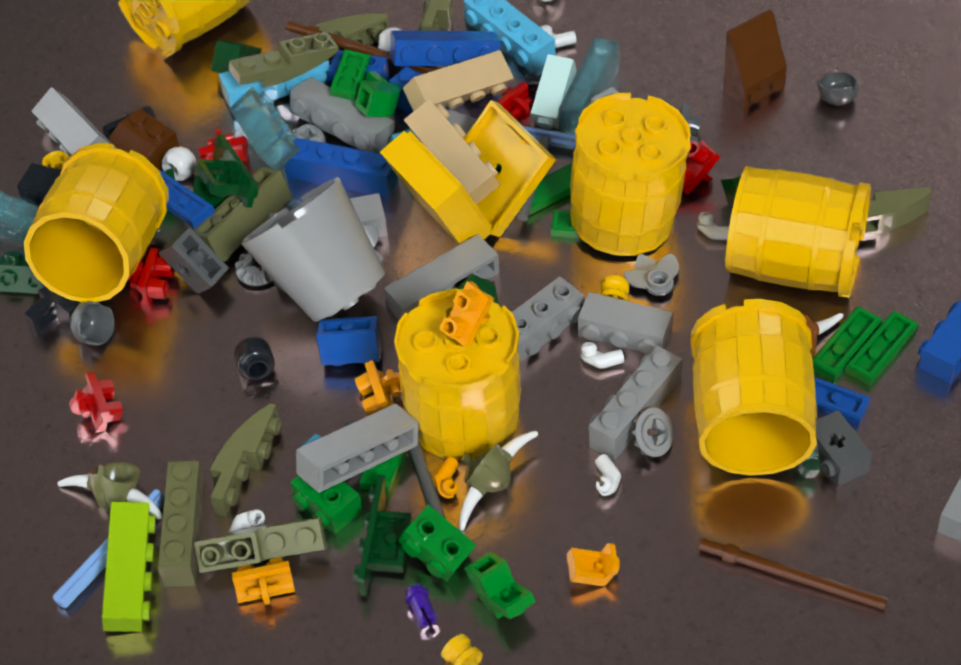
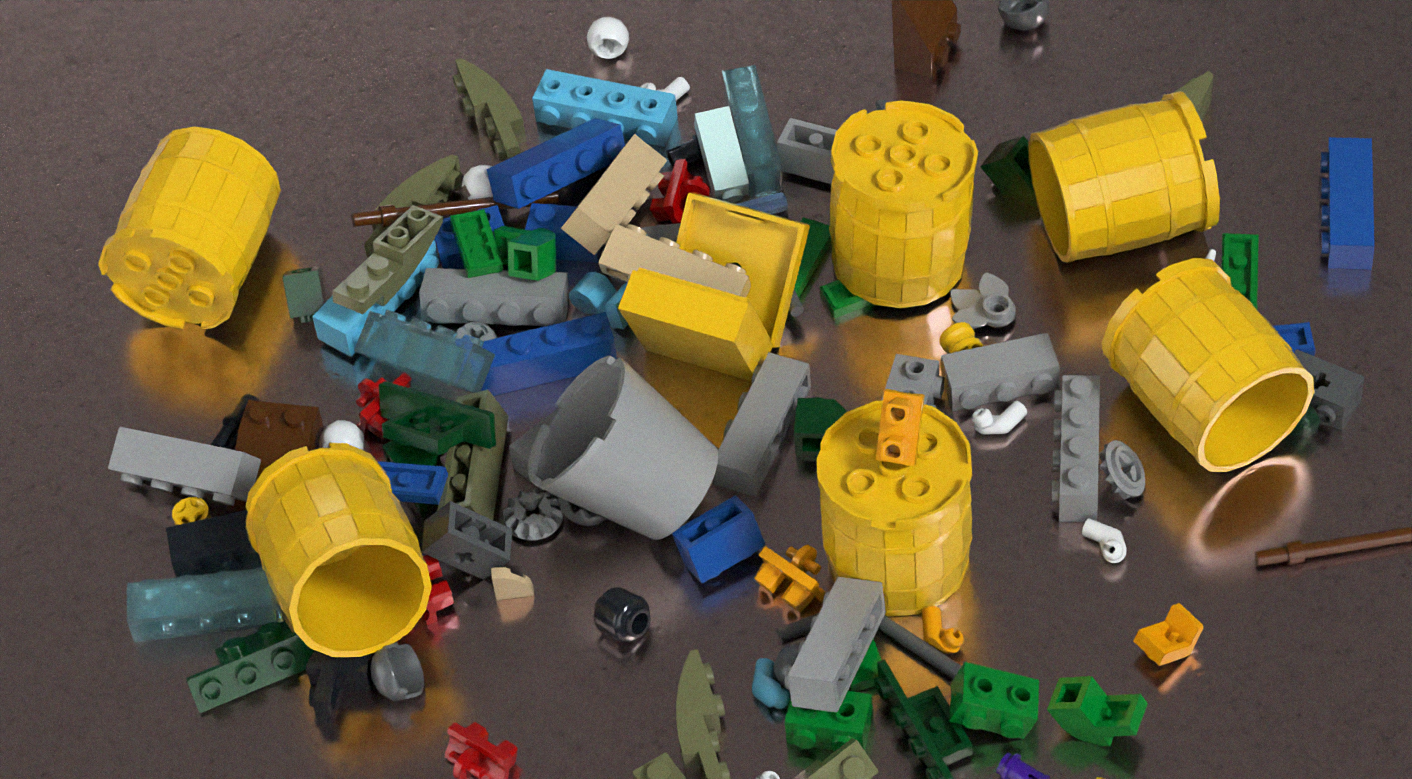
camera: 30 degrees left, 0 degrees up
olive helmet [459,431,538,531] -> none
white arm [697,212,729,240] -> none
green tile [845,310,919,386] -> none
none -> tan tile [491,567,534,601]

